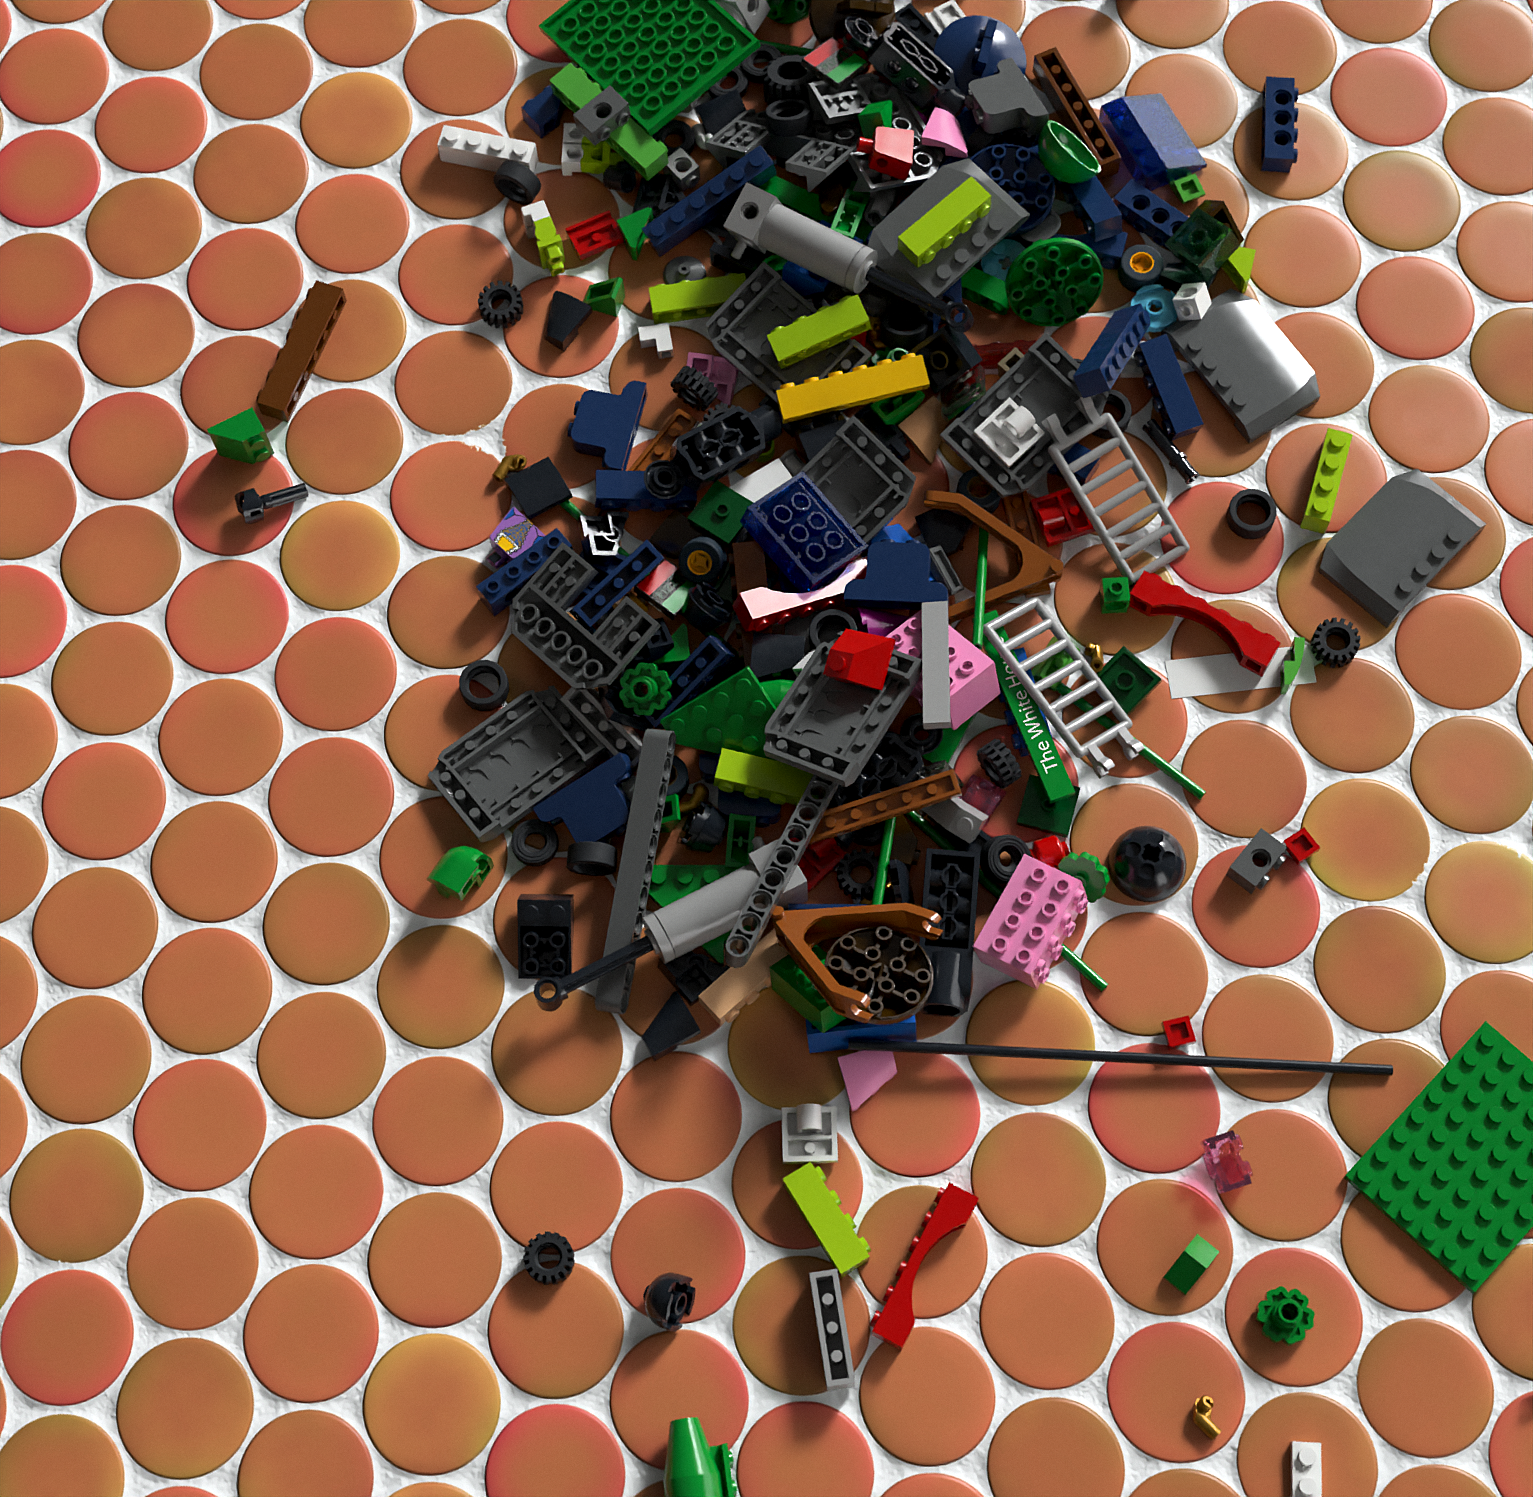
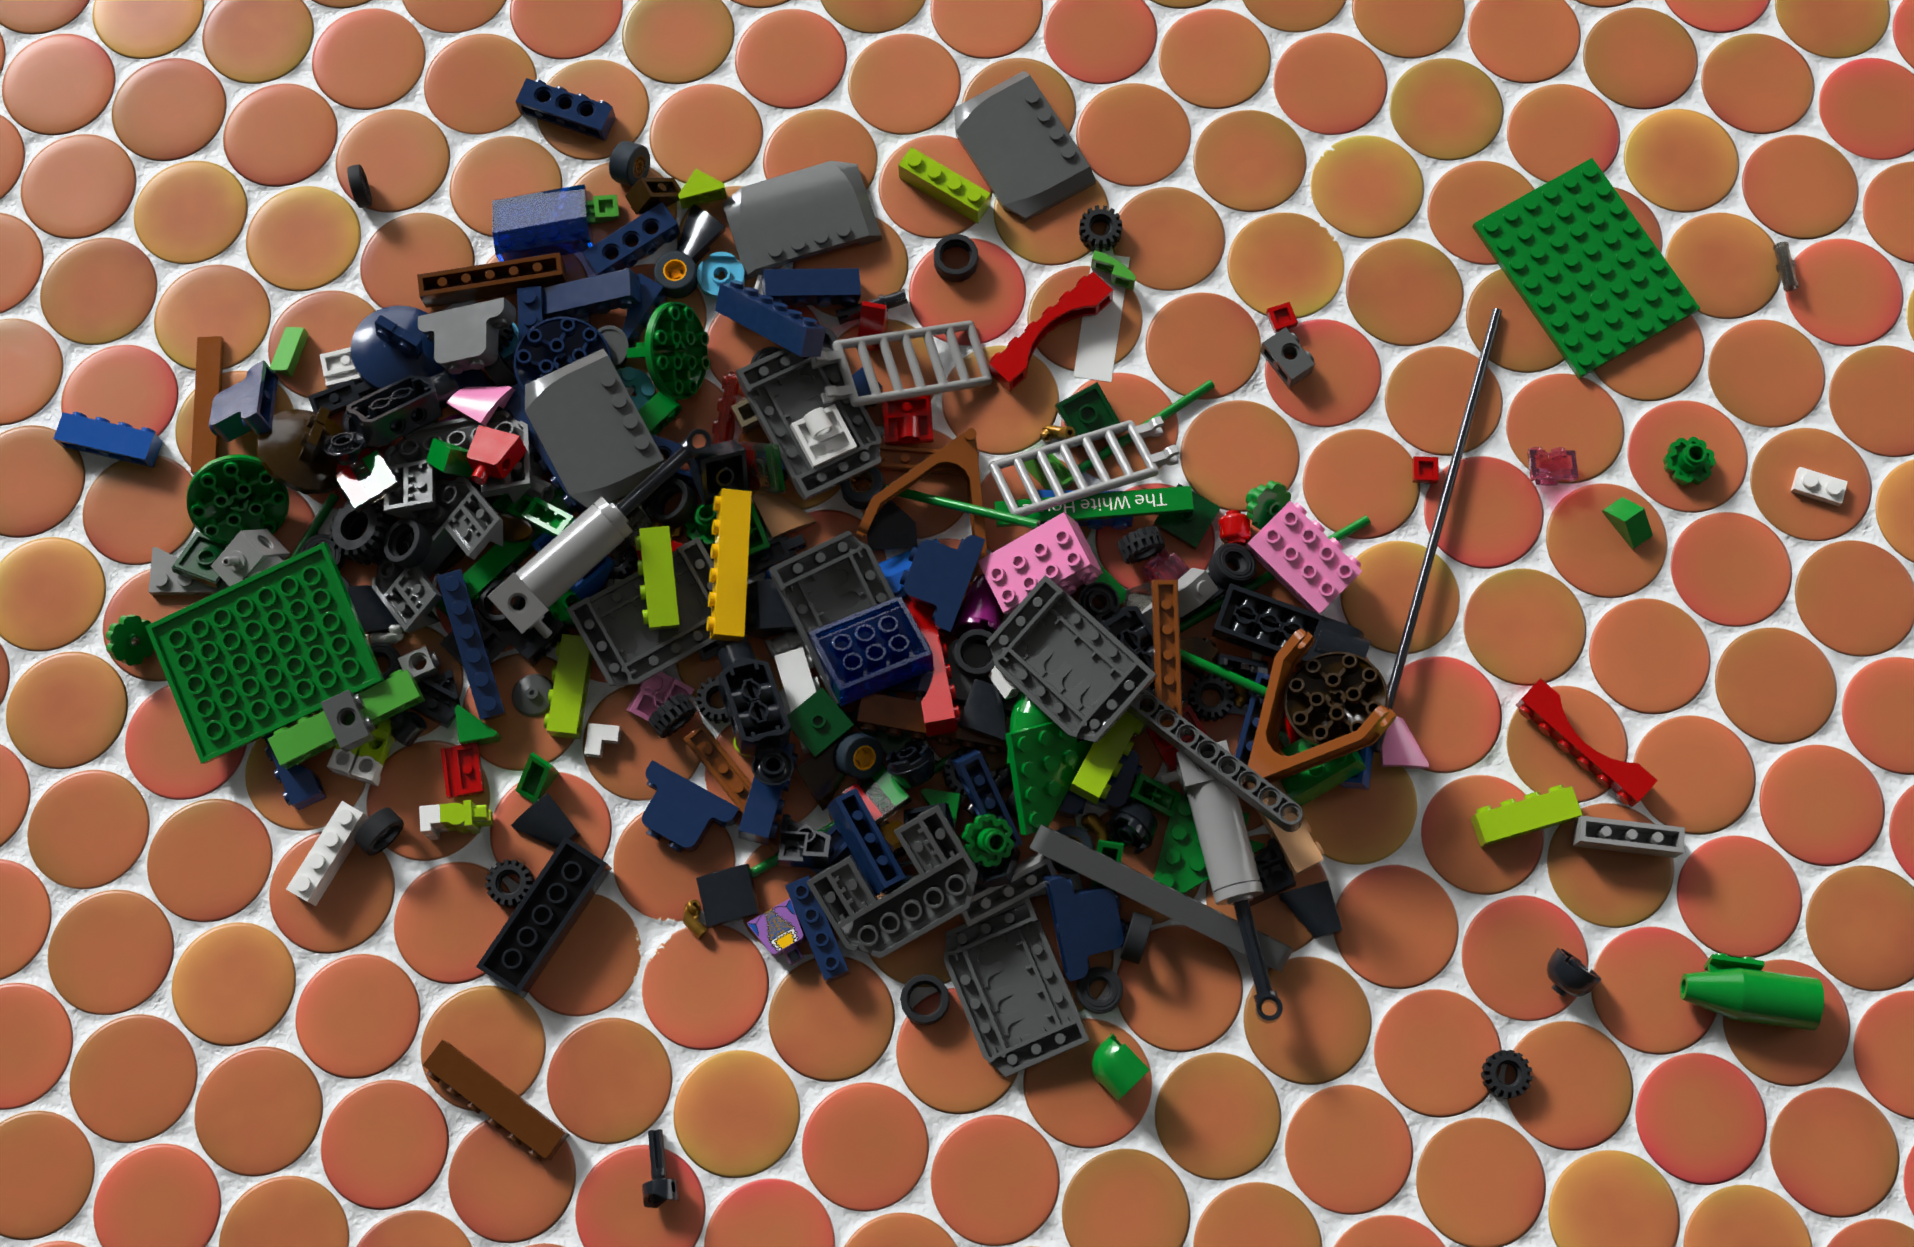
camera: 75 degrees left, 5 degrees up
green slope [207,407,274,464] -> none
black slope [517,894,574,979] -> none
white plate [782,1104,838,1164] -> none
red slope [823,629,896,691] -> none
lime brick [898,176,992,268] -> none
light grey tile [922,601,951,729] -> none
dark grey tile [929,545,964,597] -> none
green piece [1038,120,1101,183] -> none
green brick [1099,577,1130,614] -> none
black piece [1108,826,1187,902] -> none
clear green slope [1165,208,1240,281] -> none
white brick [1172,282,1212,321] -> none
pearl gold arm [1193,1396,1222,1440] -> none
none -> black brick [476,836,612,998]
none -> black wheel [609,141,650,187]
none -> red slope [858,301,888,351]

